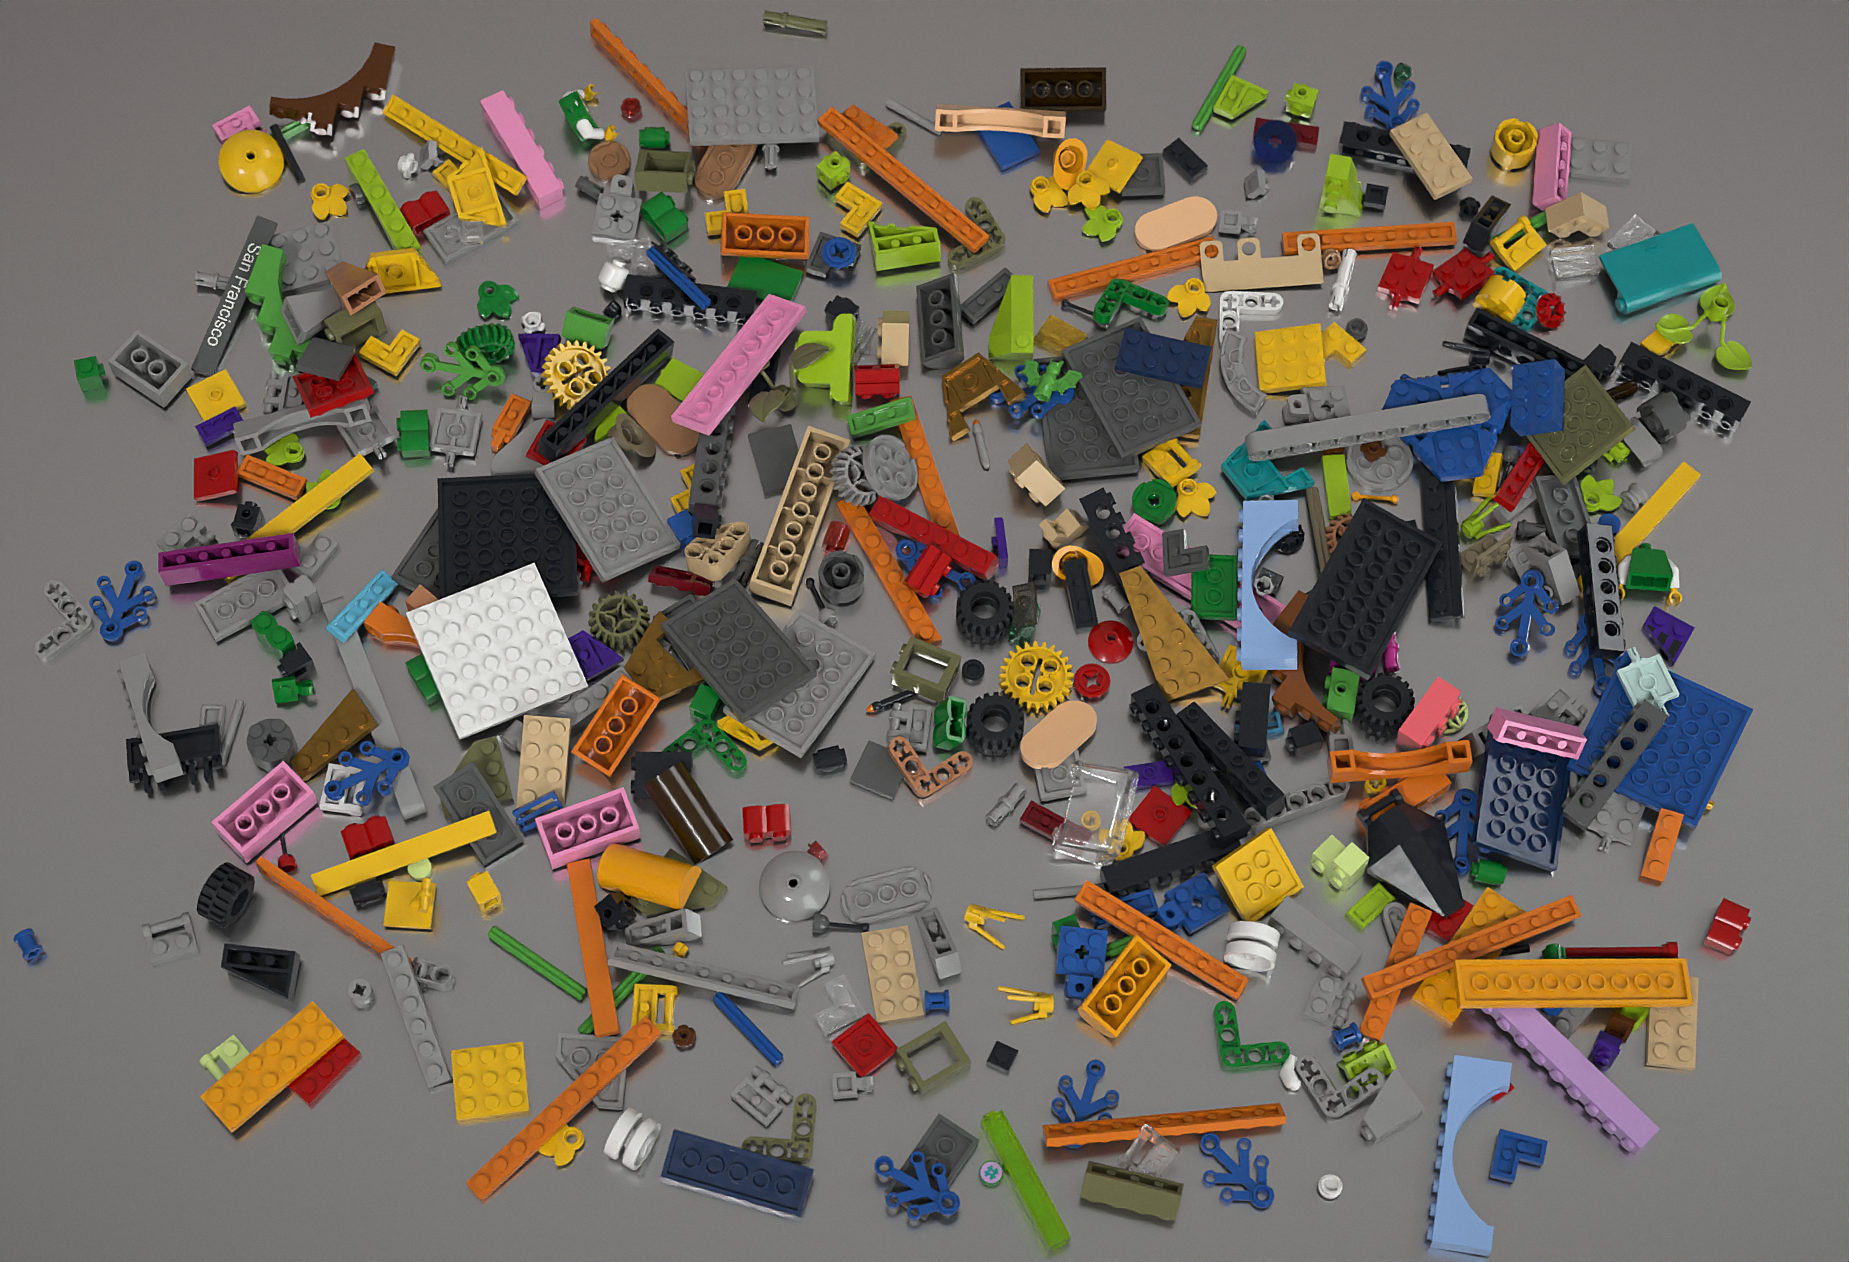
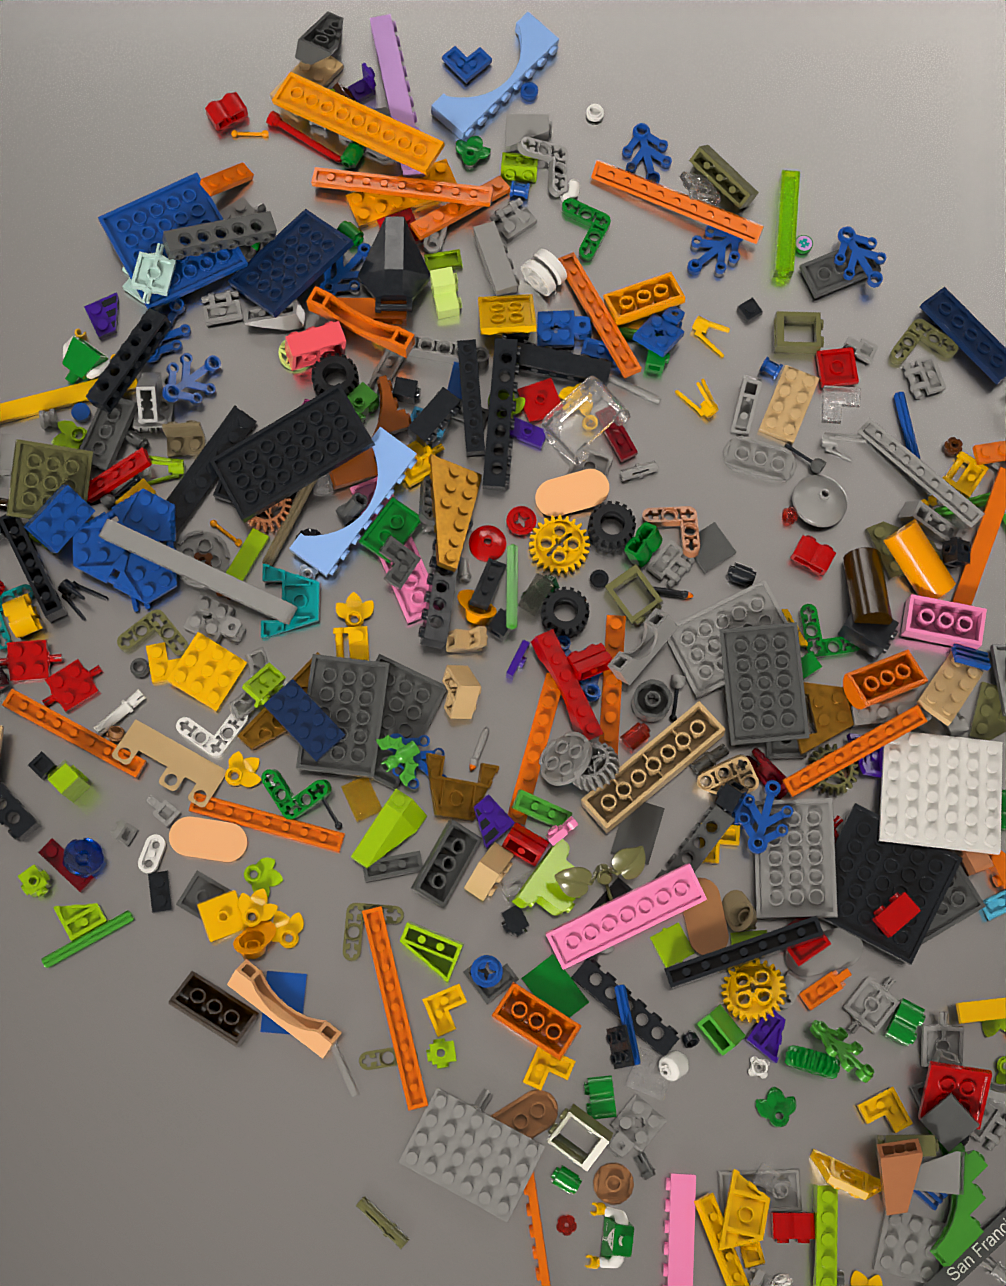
camera: 150 degrees left, 10 degrees up
orange plate [841,104,898,150] -> none
green plate [1132,479,1177,525] -> none
bright pink brick [1487,707,1587,759] -> none
none -> olive beam [117,609,189,657]
none -> white plate [138,834,166,874]
none -> light orange hinge [231,130,269,138]
none -> lime bracket [242,662,286,708]
none -> dark grey wedge [295,12,344,65]
none -> green plate [456,136,491,166]
none -> dark purple wing [474,794,515,849]
none -> bright green axle [506,544,518,630]
none -> blue tile [520,82,538,101]
none -> bright pink plate [545,816,578,846]
none -> light grey arch [607,608,678,685]
none -> blue plant [737,780,793,854]
none -> orange tile [782,704,928,797]
none -> red brick [872,892,921,938]

